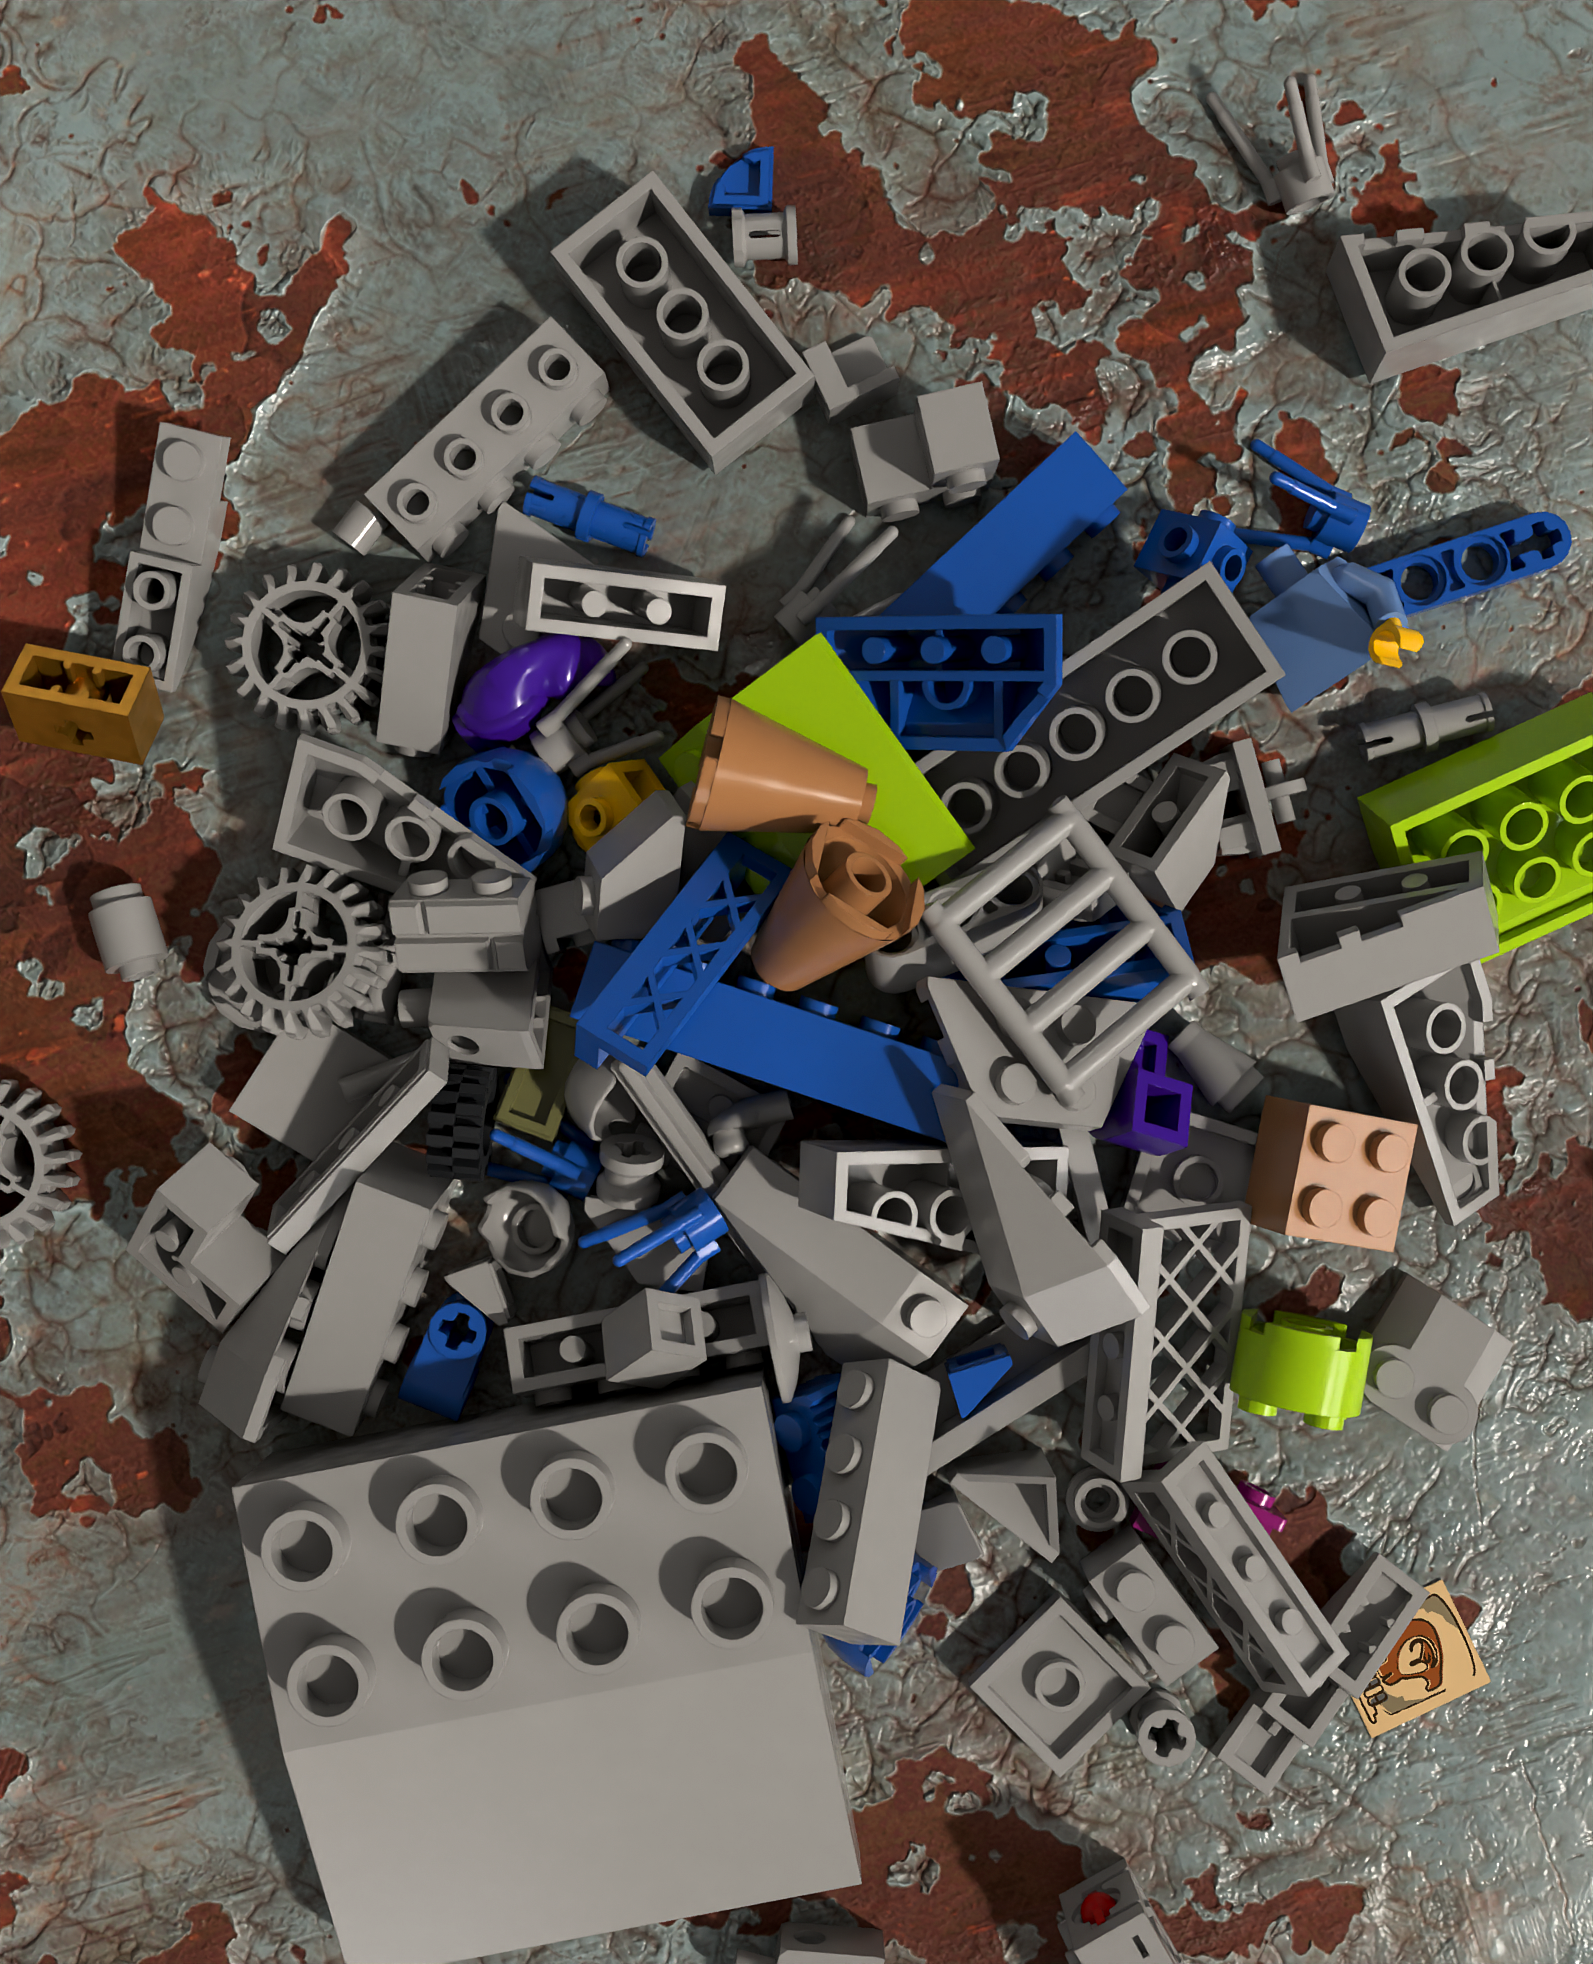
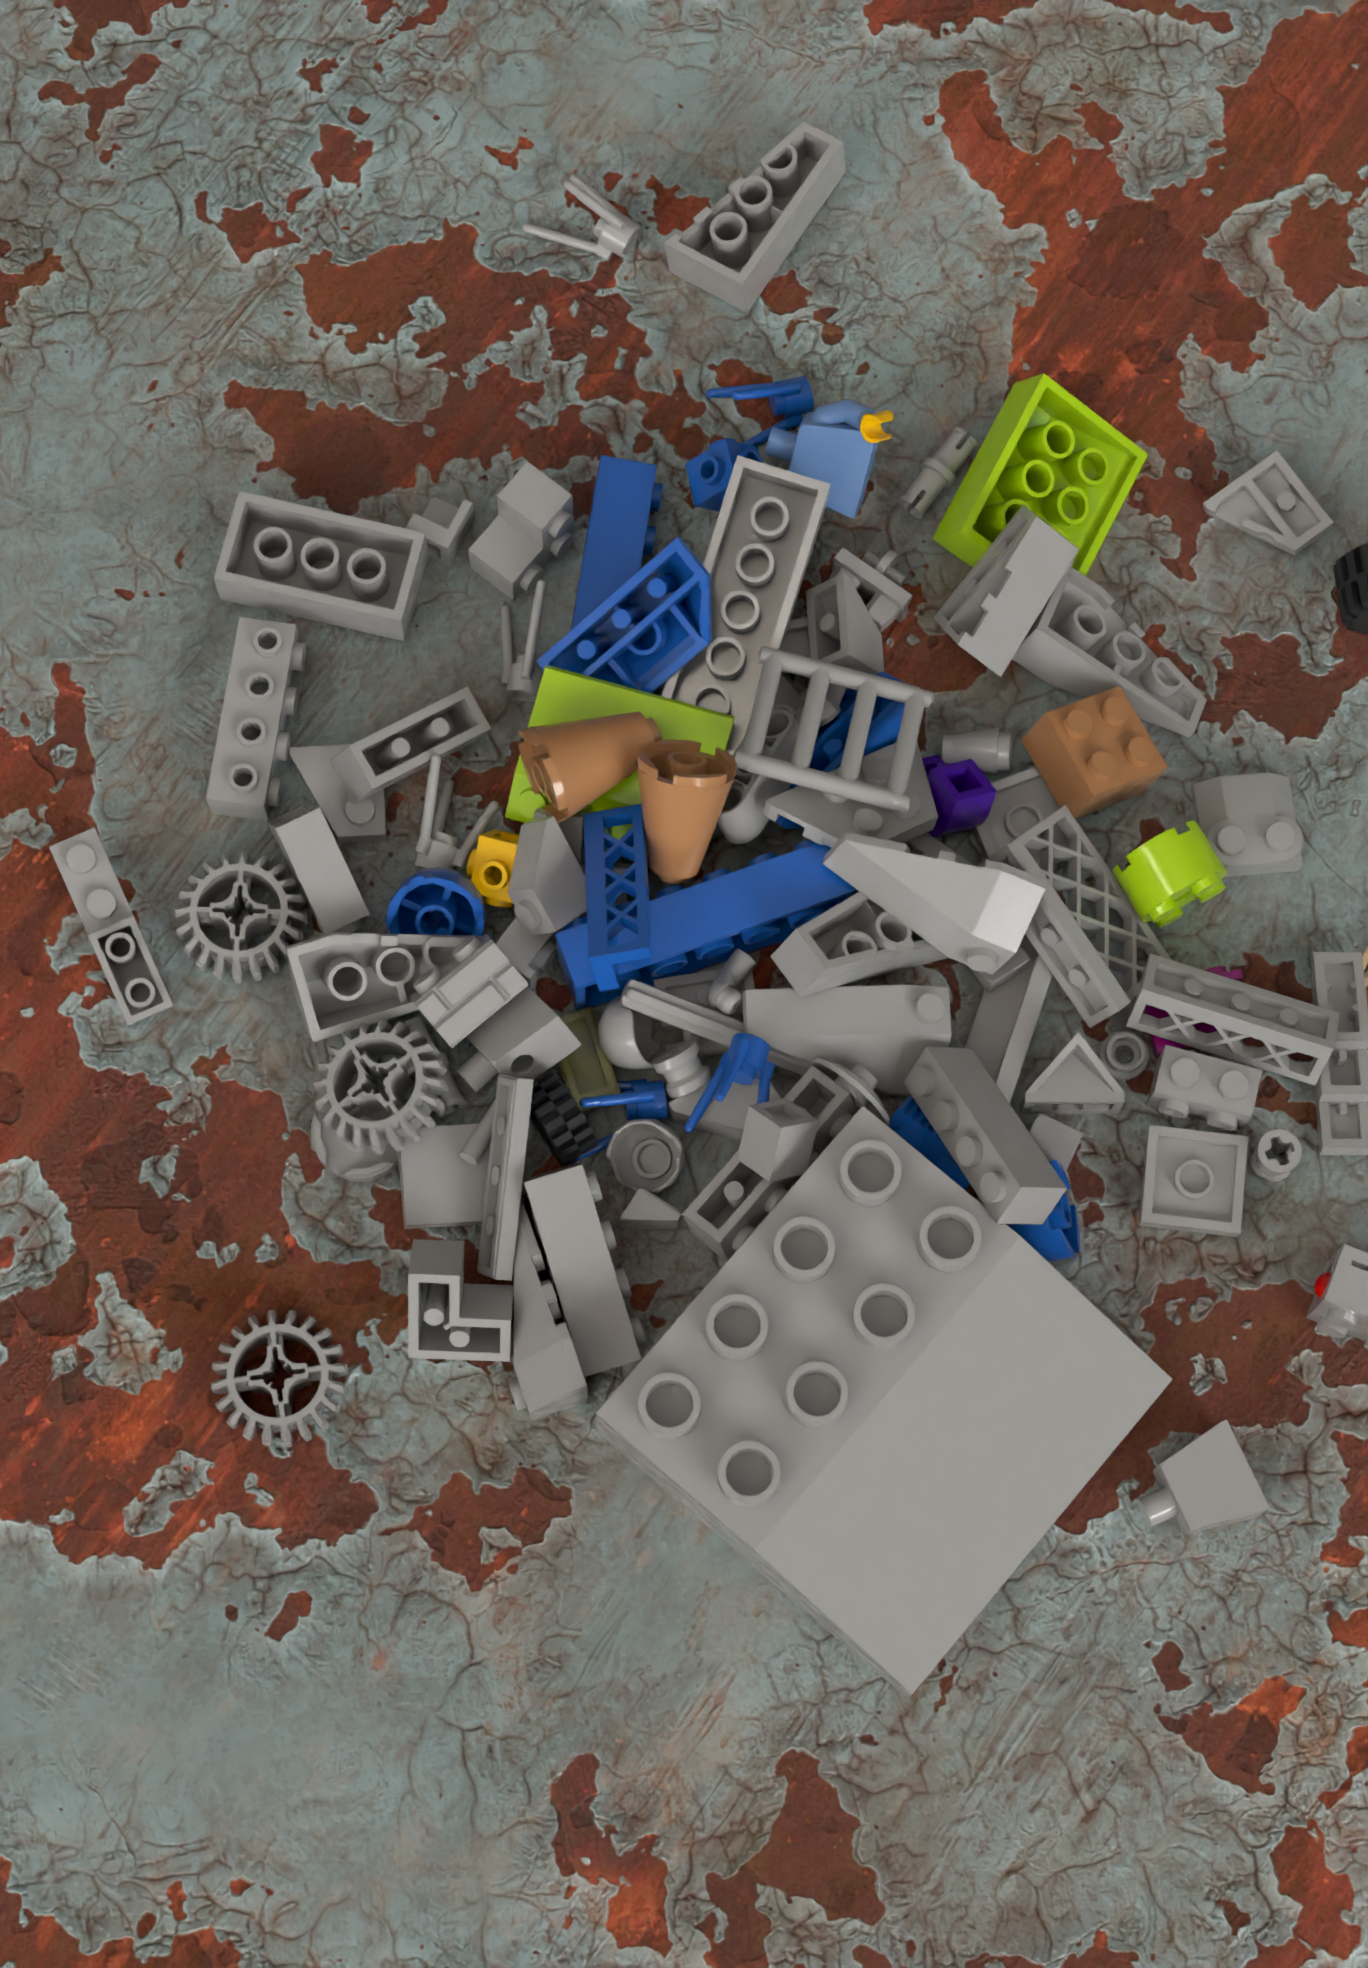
camera: 40 degrees left, 15 degrees down
pearl gold brick [1,643,164,765] -> none
light grey brick [88,883,169,982] -> none
light grey piece [332,500,388,557] -> none
blue piece [398,1292,494,1421] -> none
dark purple animal [452,632,616,753] -> none
blue pin [523,475,656,558] -> none
blue tile [708,146,774,216] -> none
light grey bush [732,205,798,268] -> none
blue slope [944,1343,1013,1418] -> none
blue beam [1368,512,1572,618] -> none

